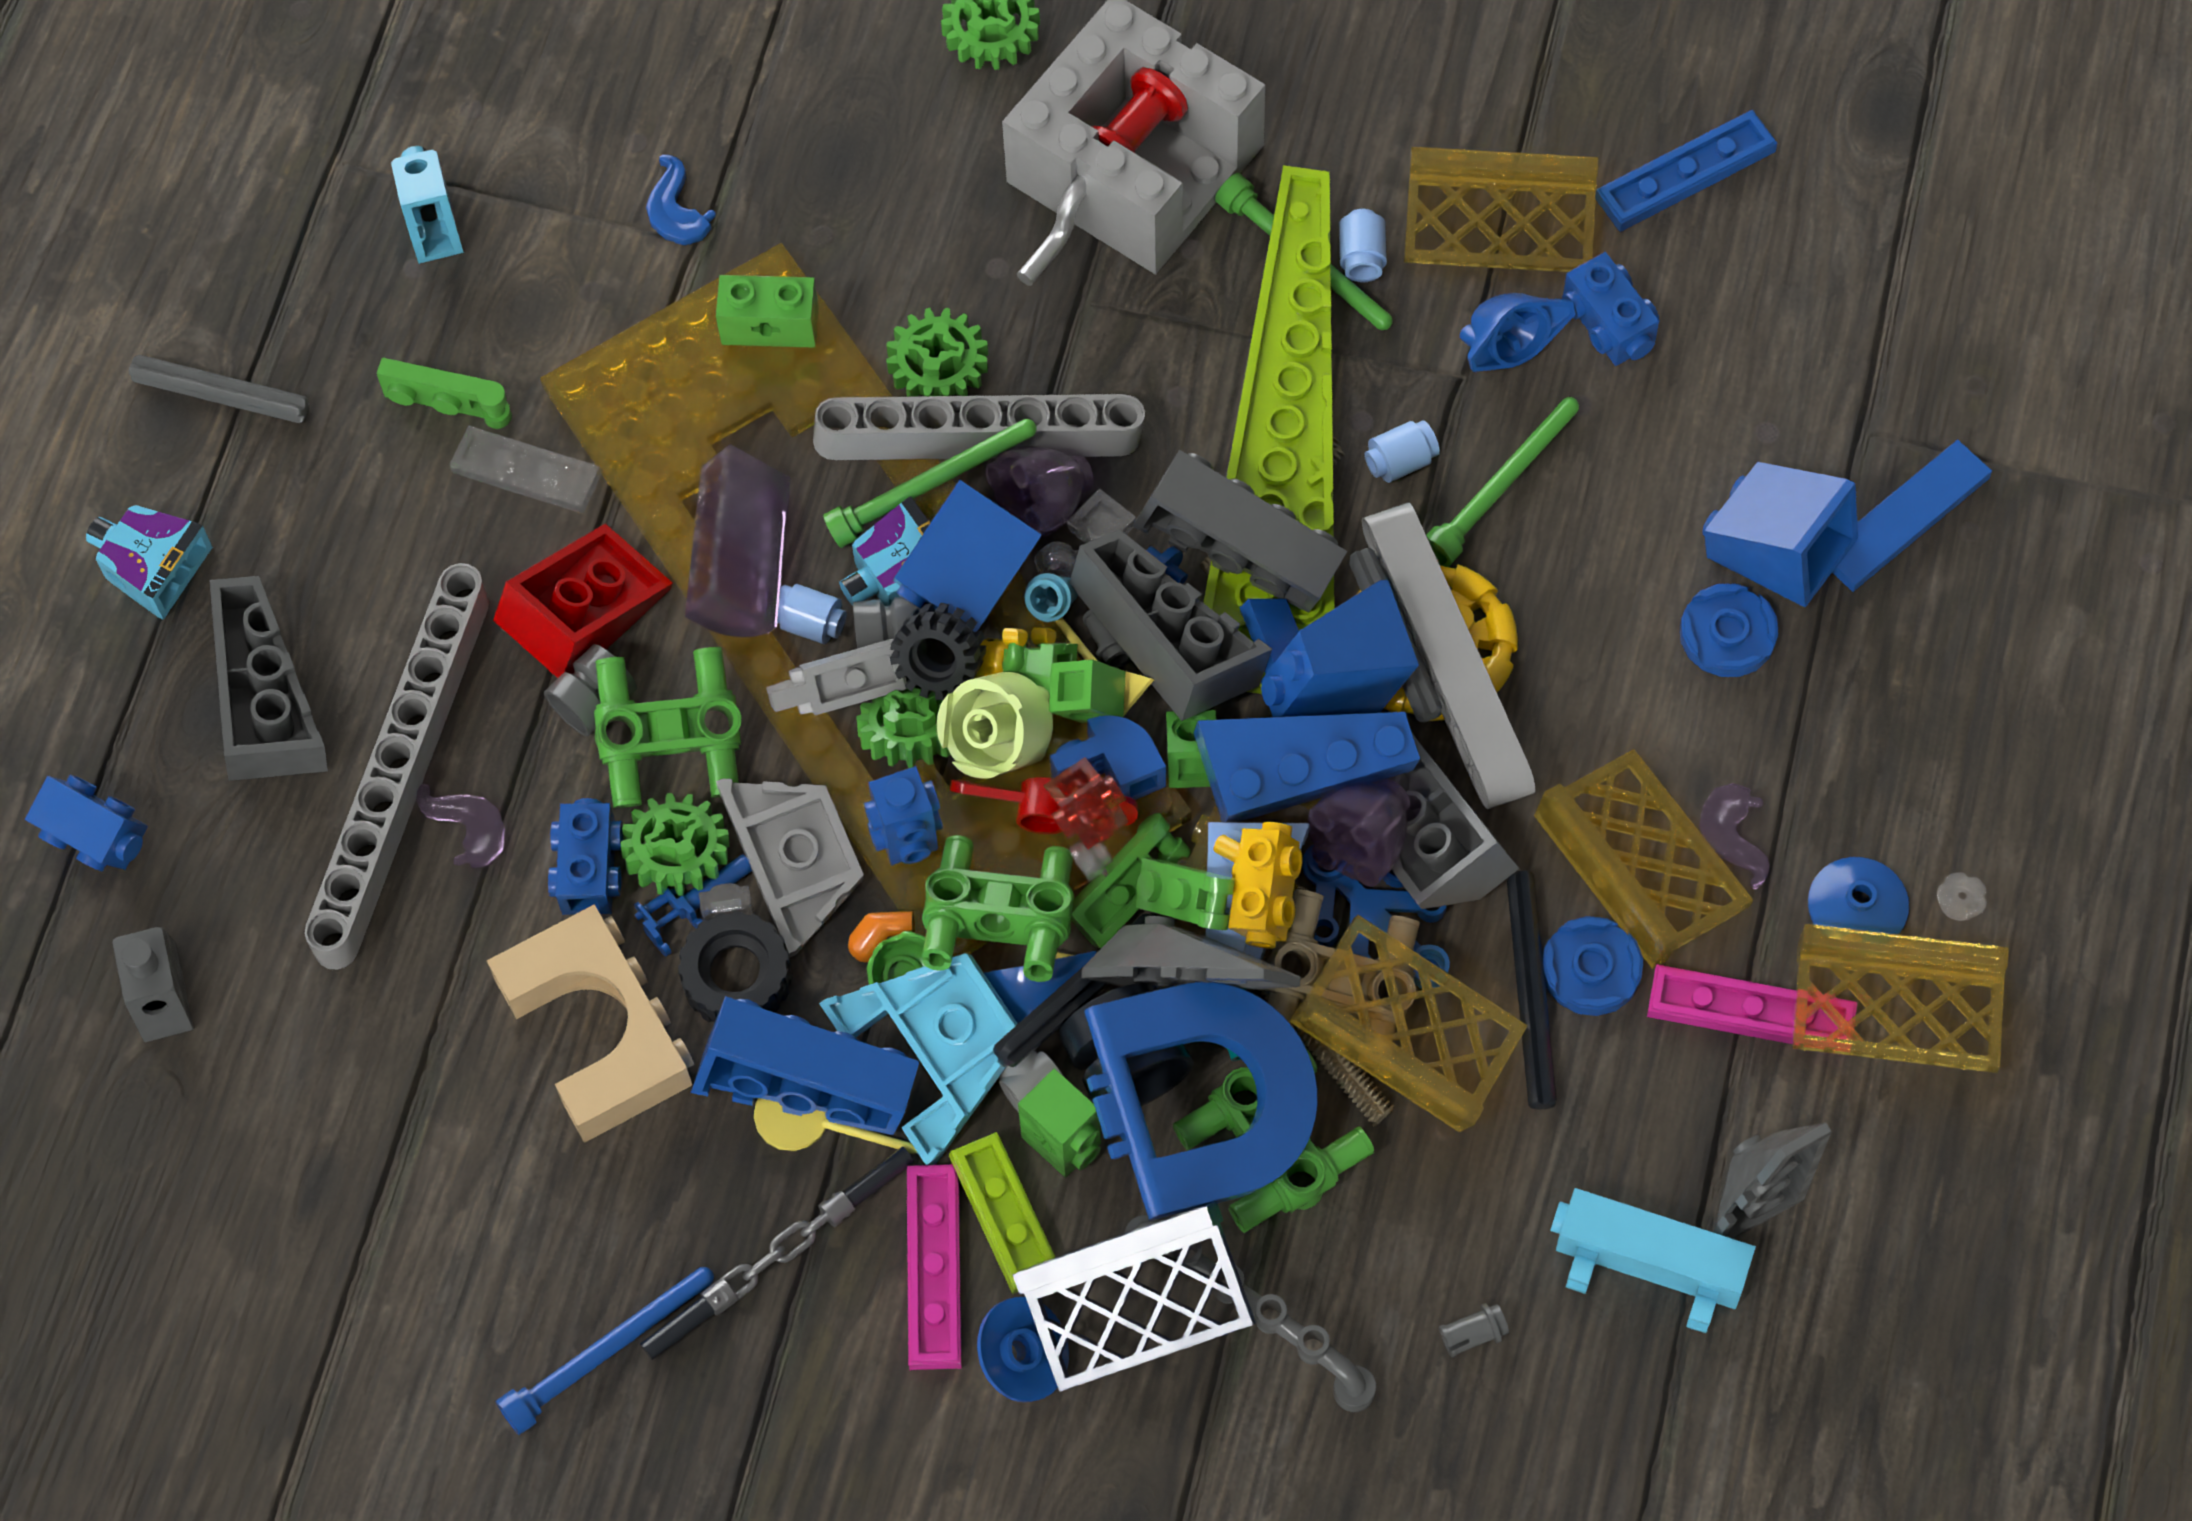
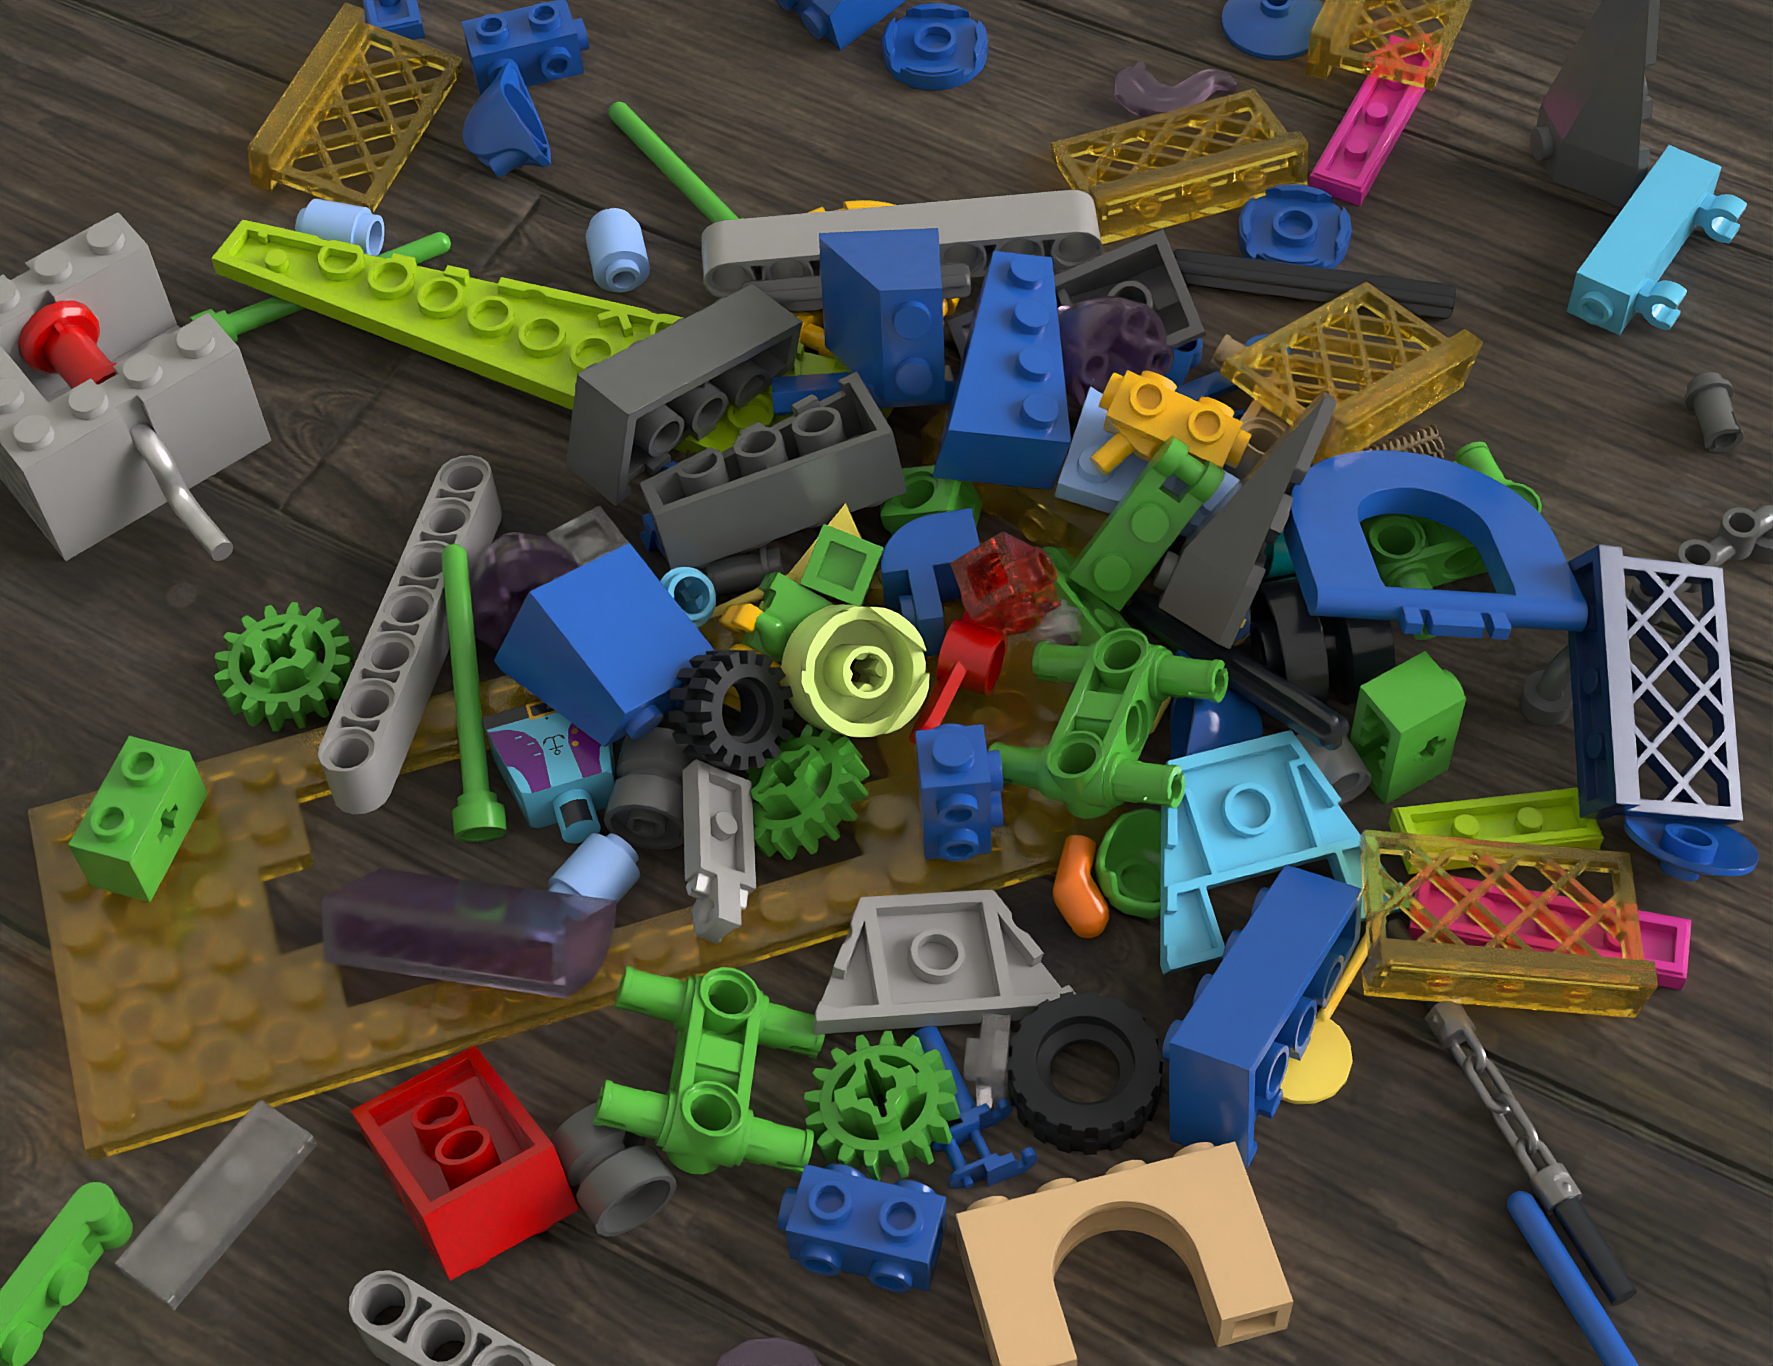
camera: 75 degrees left, 10 degrees down
none -> clear yellow fence [1359,830,1658,1018]

